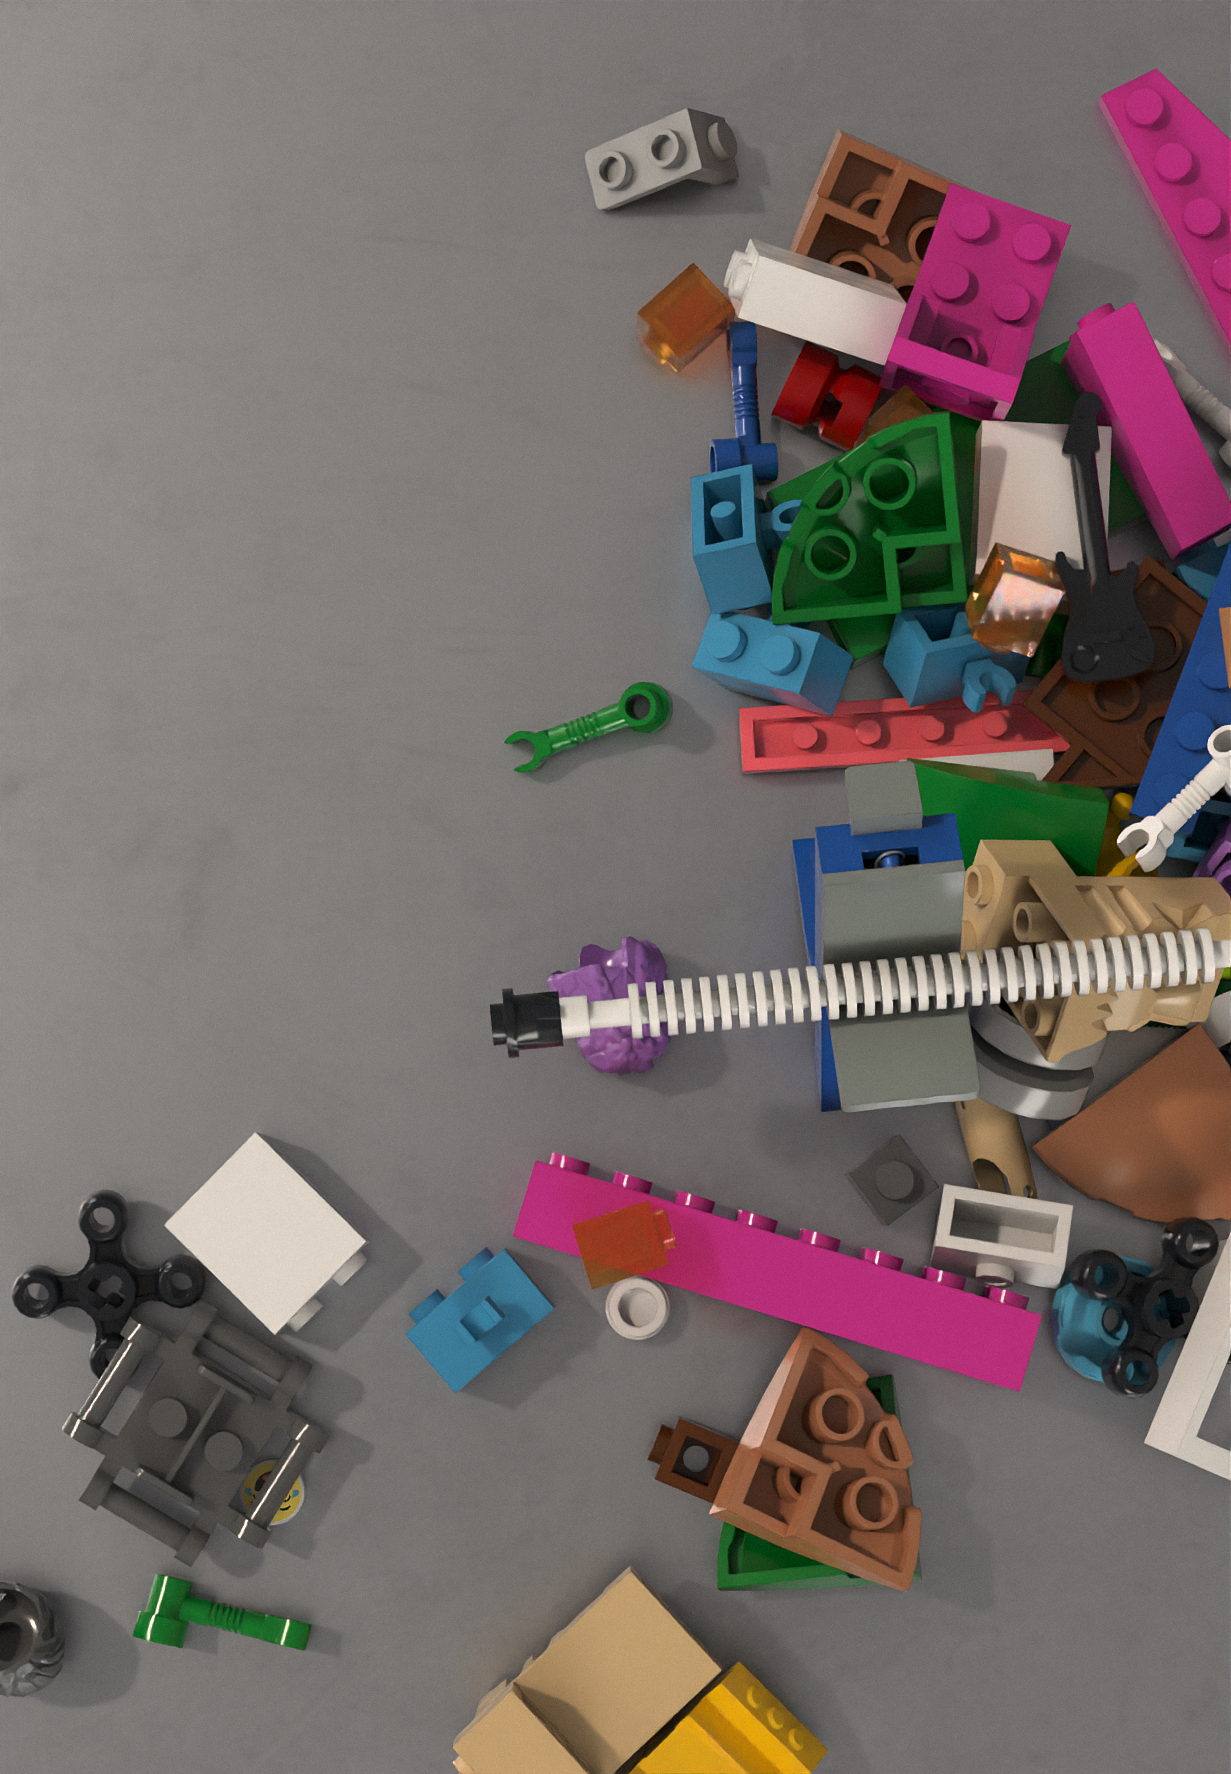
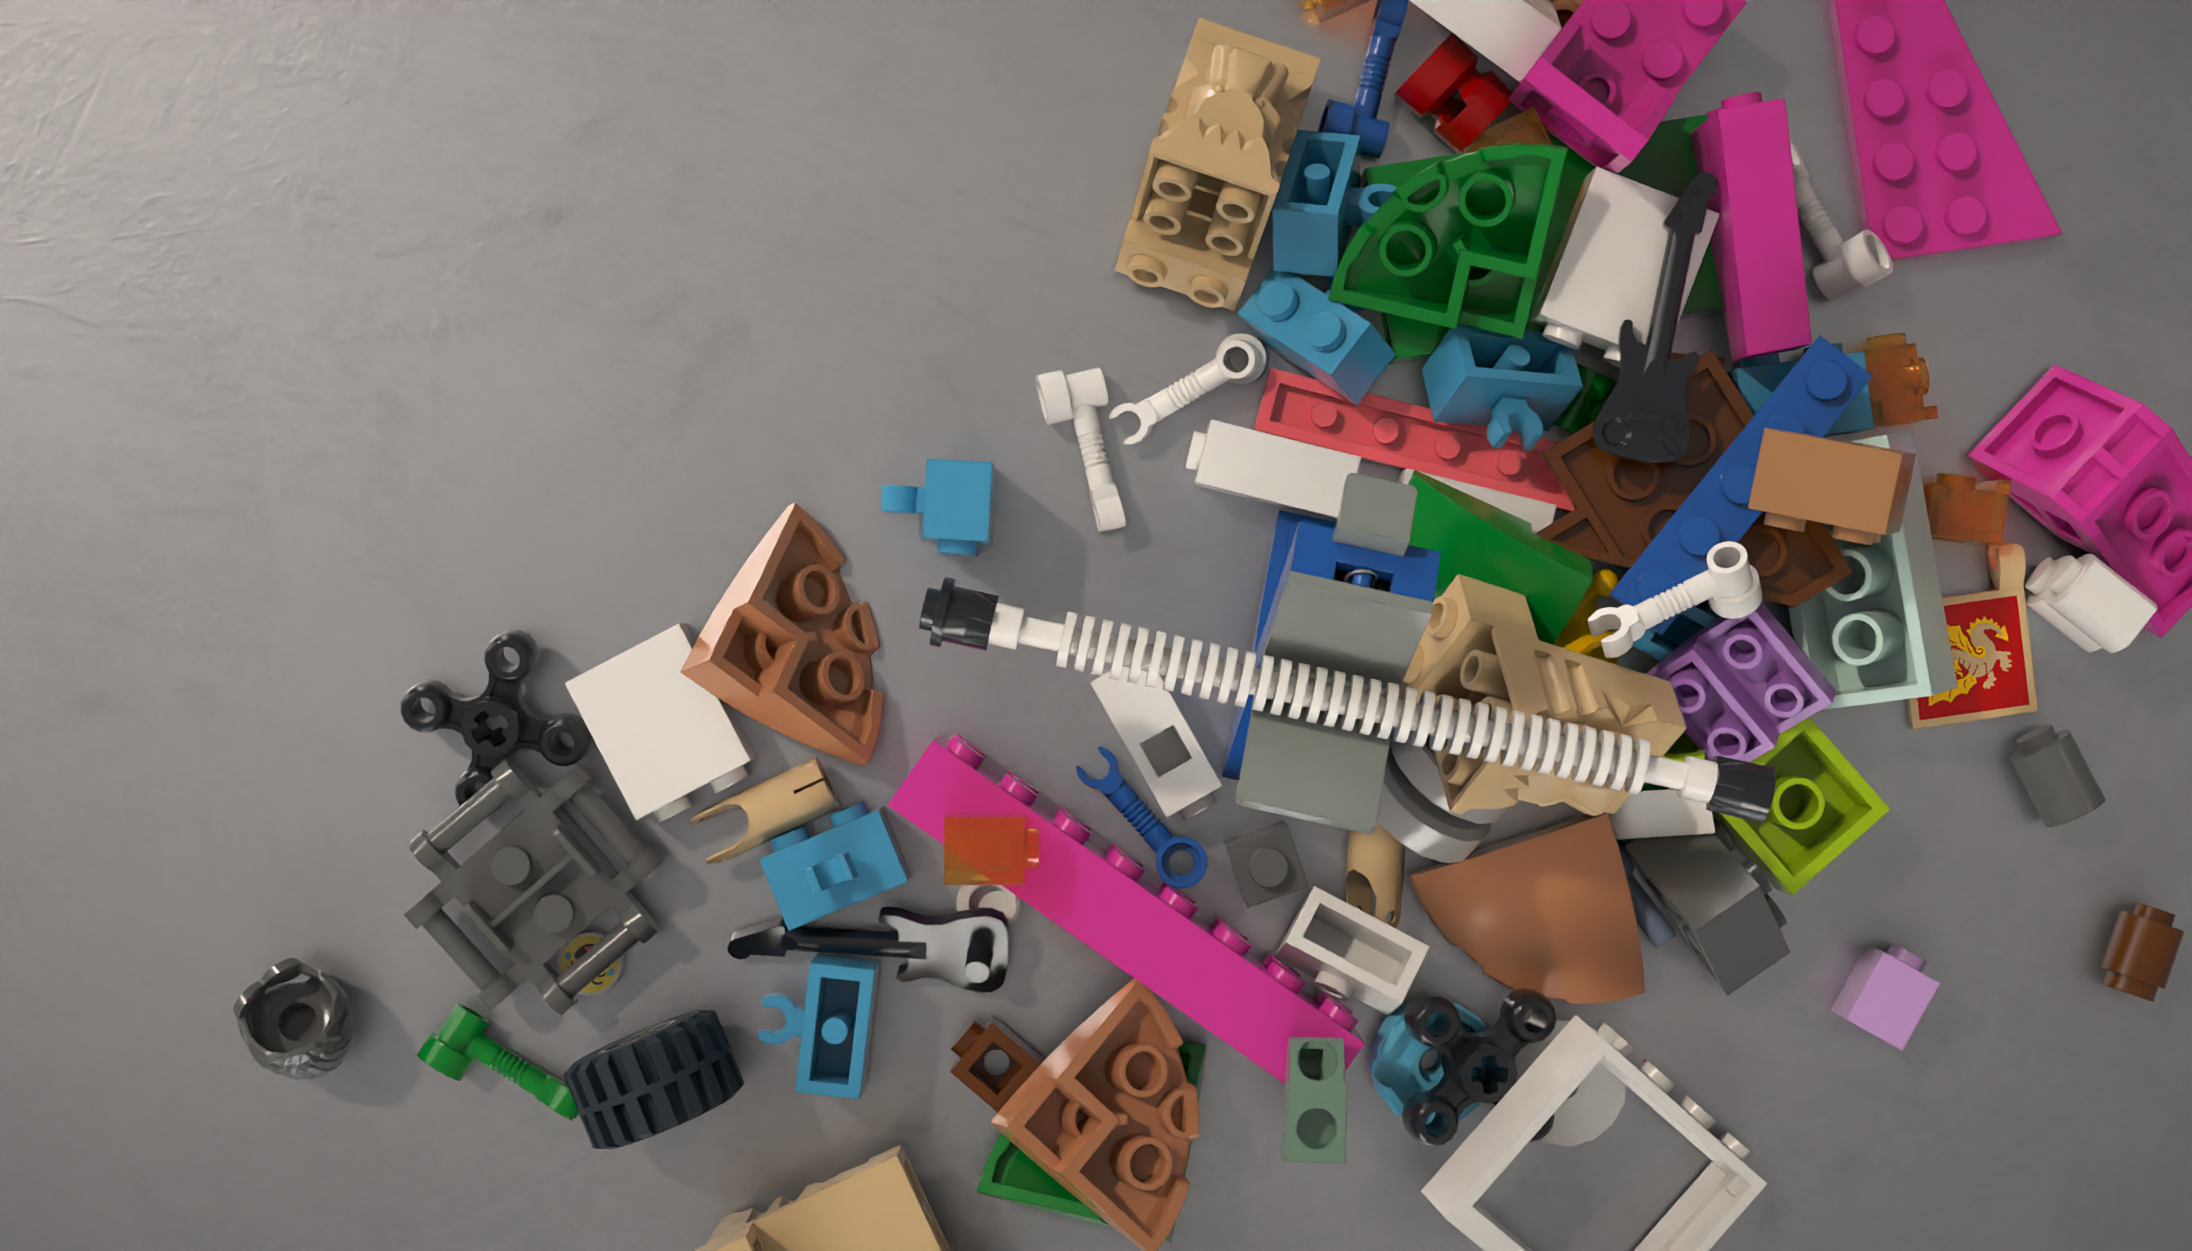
camera: 20 degrees right, 5 degrees up
green brick [504,682,673,772] -> none
medium lavender hair [546,936,671,1075] -> none
clear orange brick [964,542,1064,657] -> none
none -> black wheel [563,1010,745,1149]
none -> nougat brick [680,503,883,766]
none -> tan piece [689,757,840,864]
none -> black piece [727,906,1010,993]
none -> dark azure brick [758,954,880,1100]
none -> dark azure brick [881,459,997,556]
none -> white brick [1036,367,1126,533]
none -> blue brick [1076,747,1207,889]
none -> white brick [1090,667,1223,820]
none -> white brick [1109,333,1270,444]
none -> tan brick [1114,17,1321,311]
none -> white brick [1185,419,1361,521]
none -> sand green leg [1281,1036,1347,1164]

